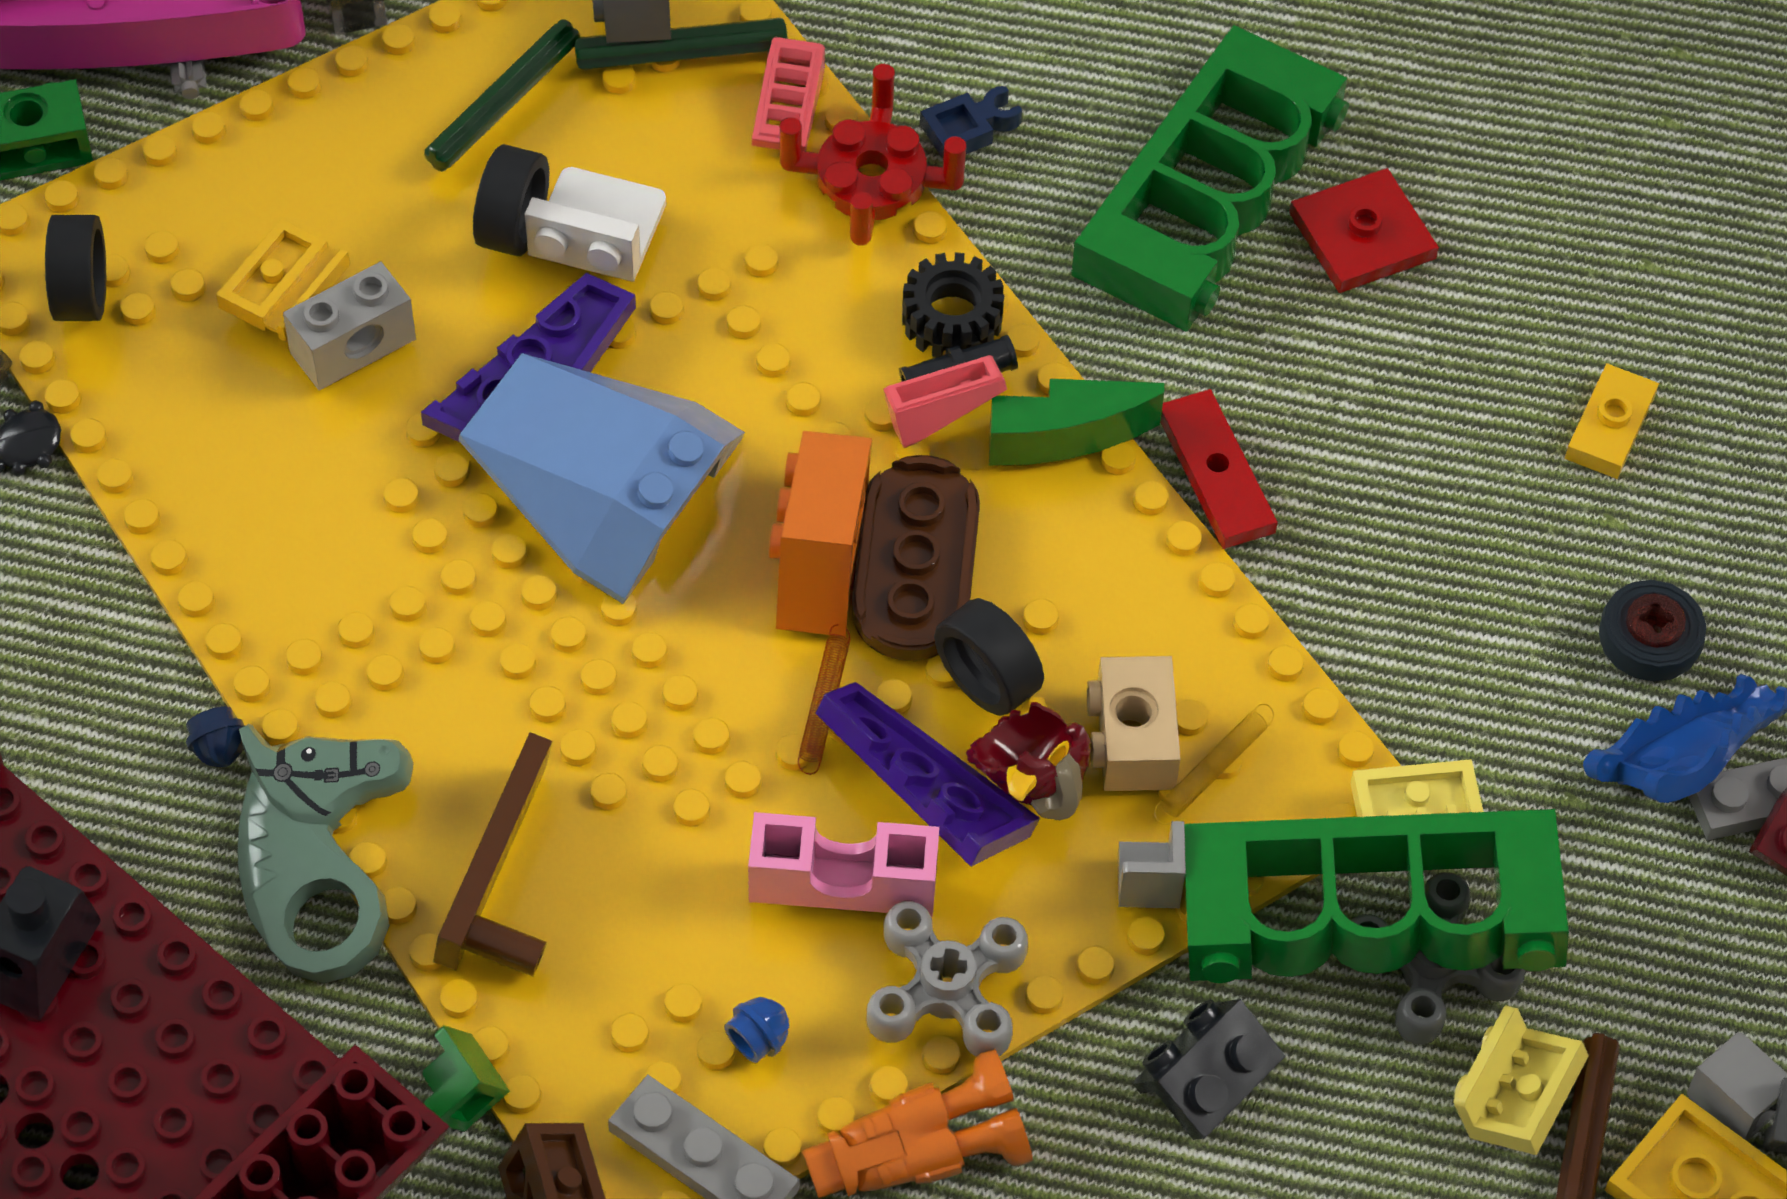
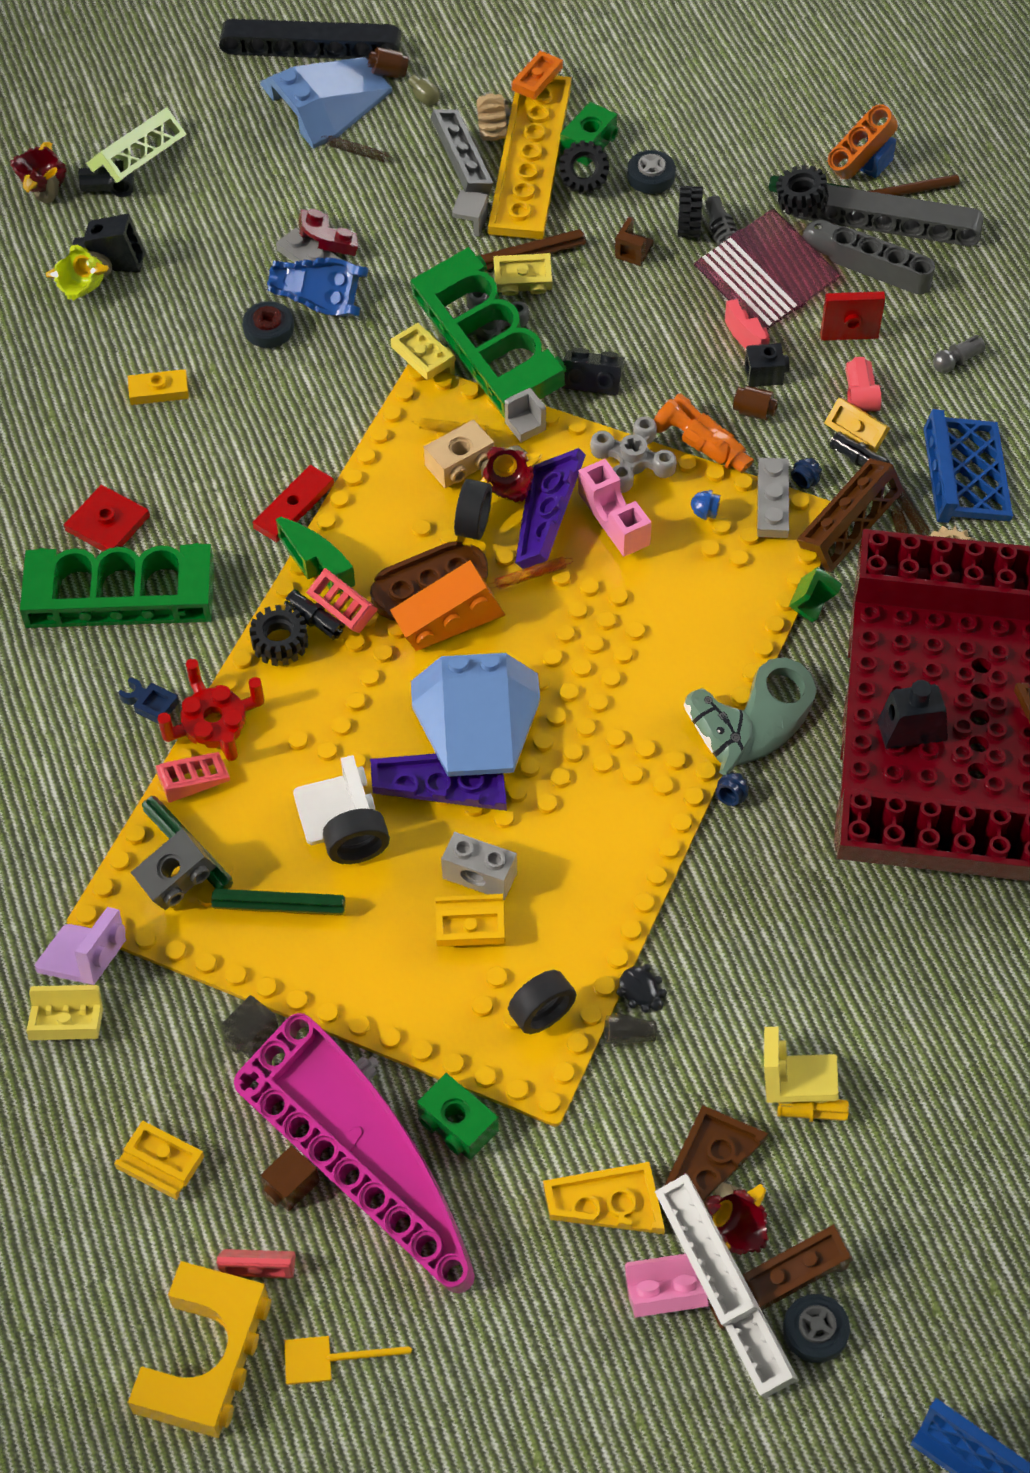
camera: 120 degrees left, 0 degrees up
reddish brown piece [433,732,552,977] -> none

